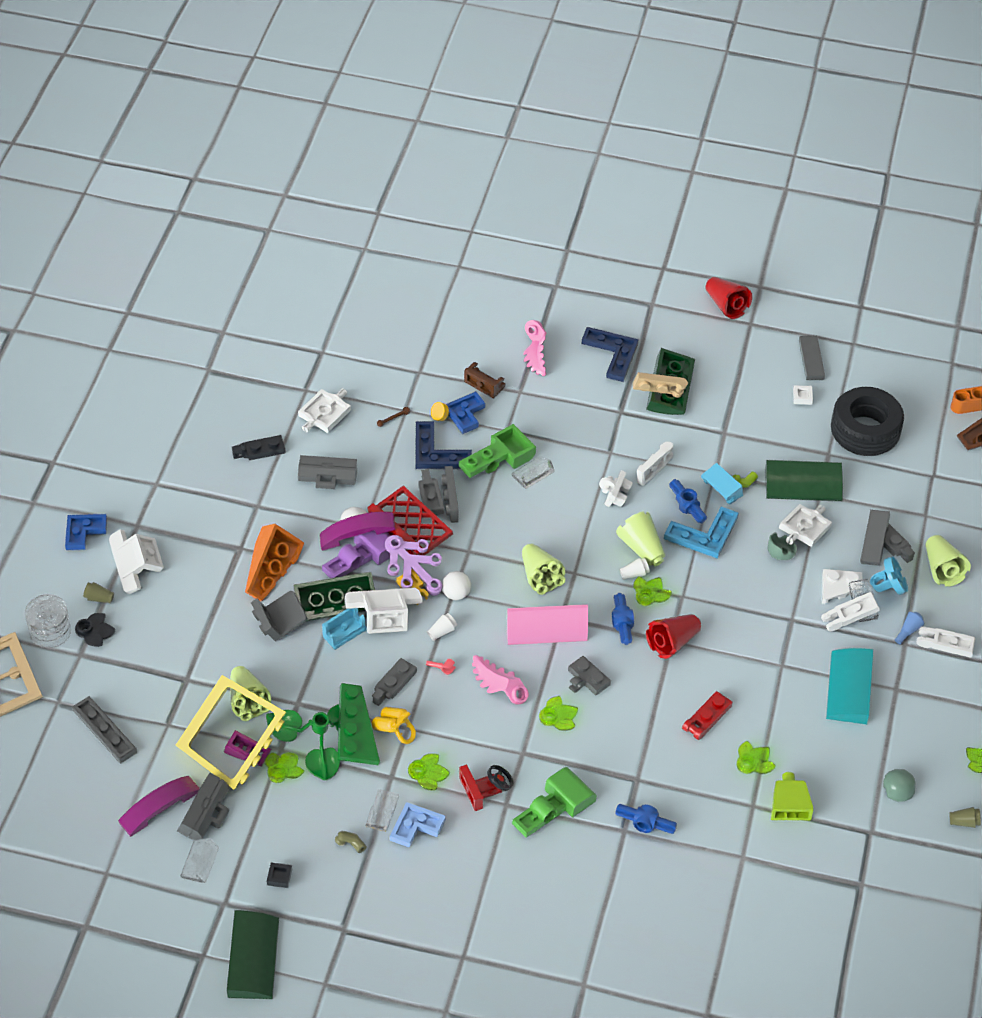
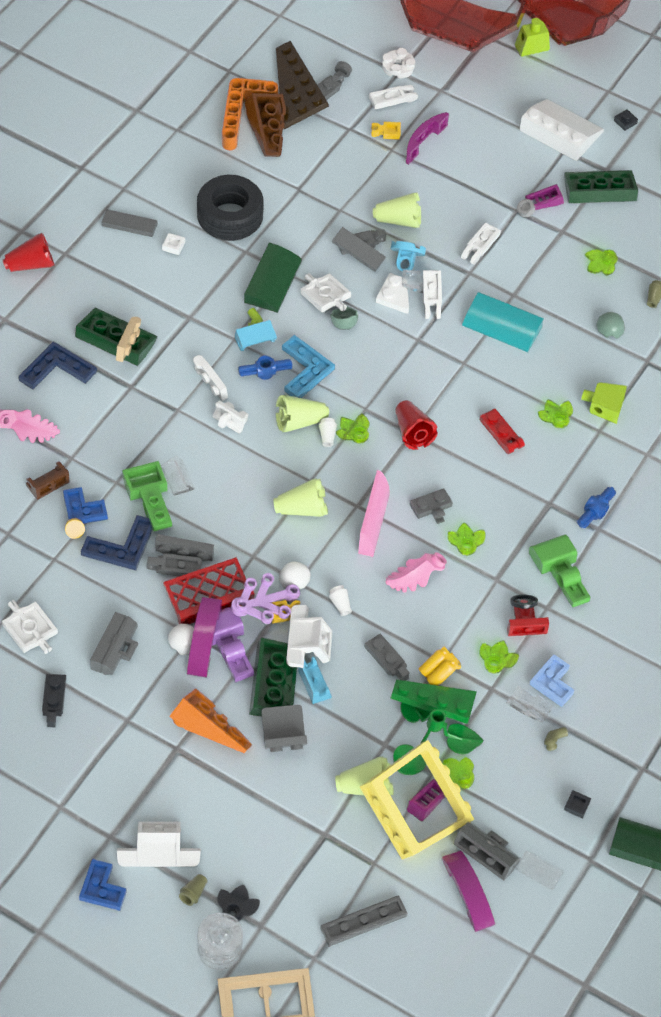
camera: 75 degrees left, 5 degrees up
reddish brown hinge [377,407,410,427] -> none
coral hand [426,659,456,675] -> none
blue axle [612,593,634,645] -> none
medium blue cone [894,612,925,645] -> none

